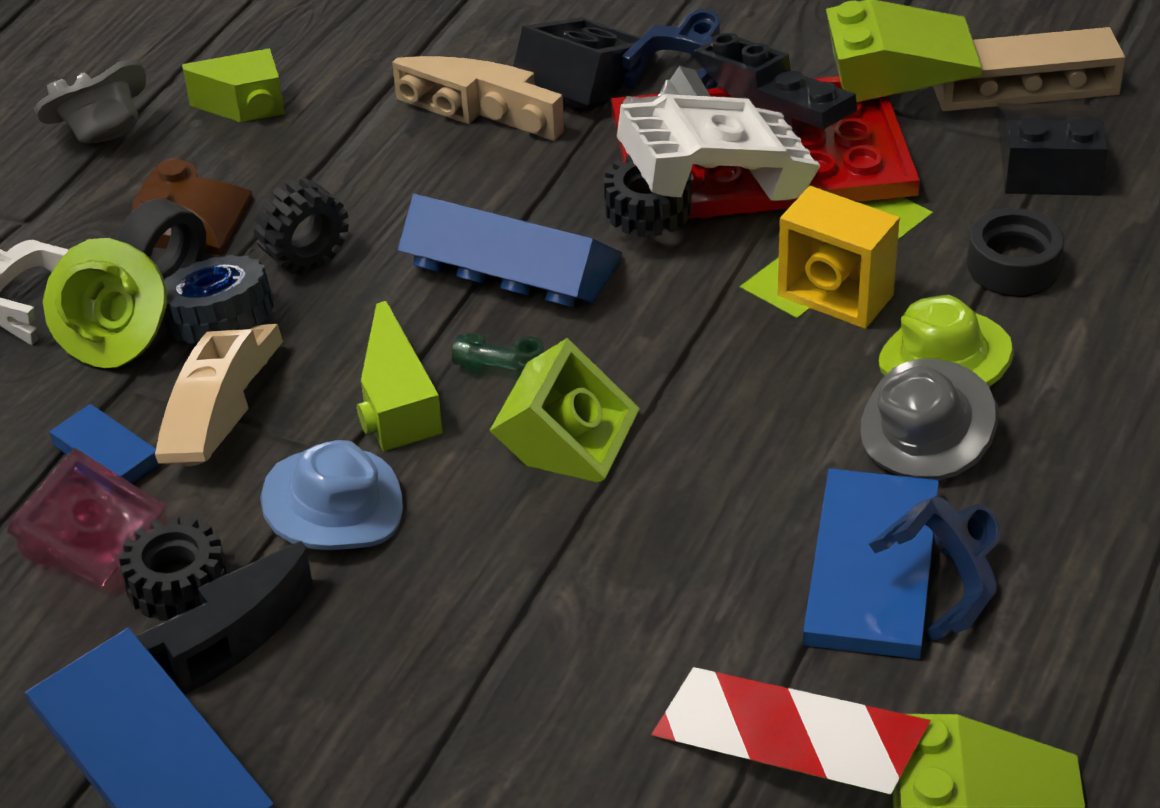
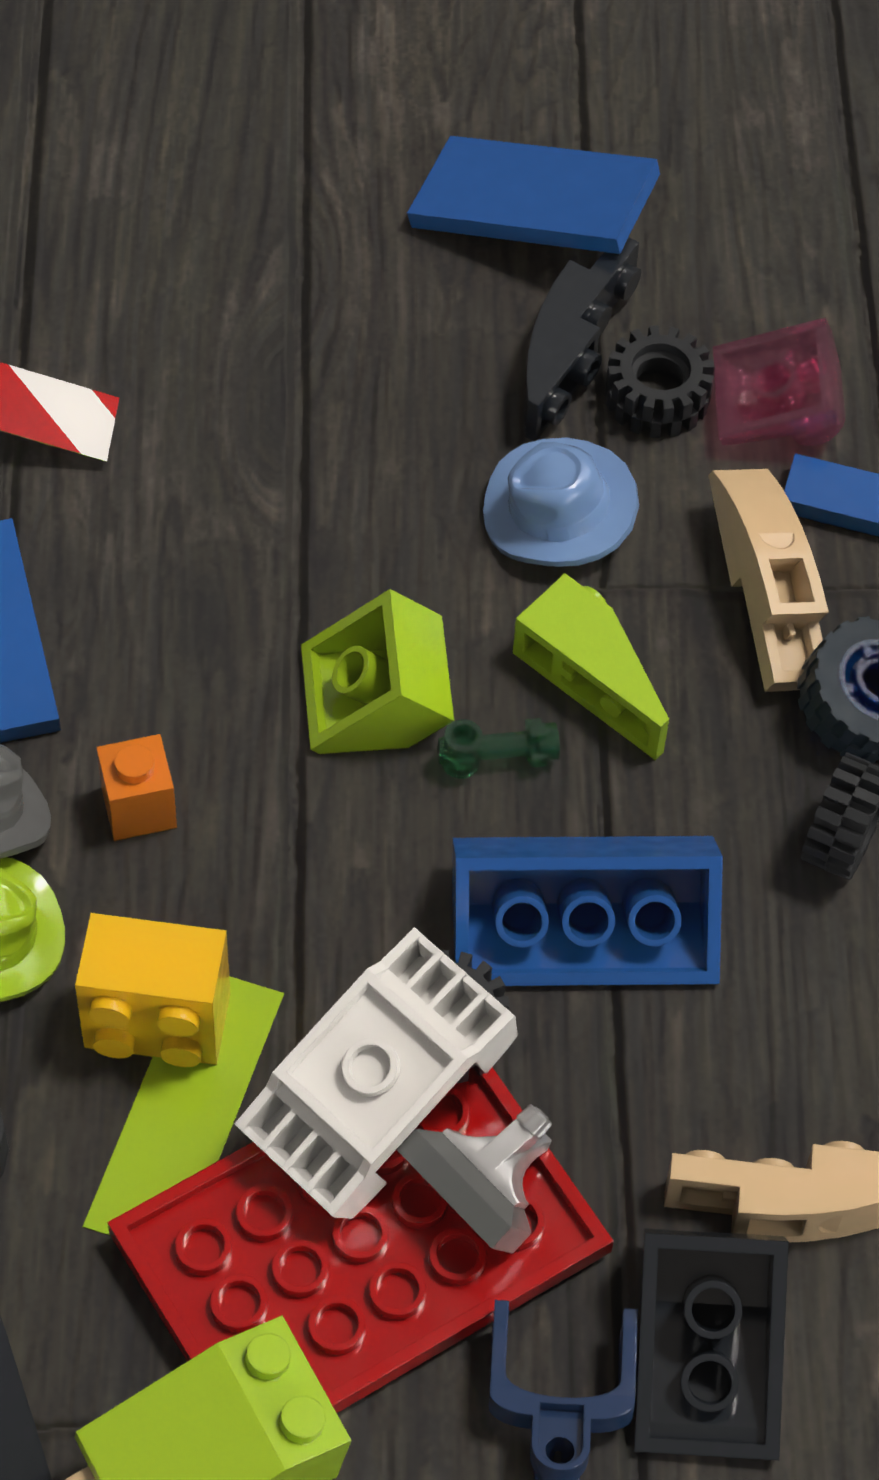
camera: 150 degrees right, 15 degrees up
black slope [694,33,858,133] -> none
none -> orange brick [96,734,177,841]

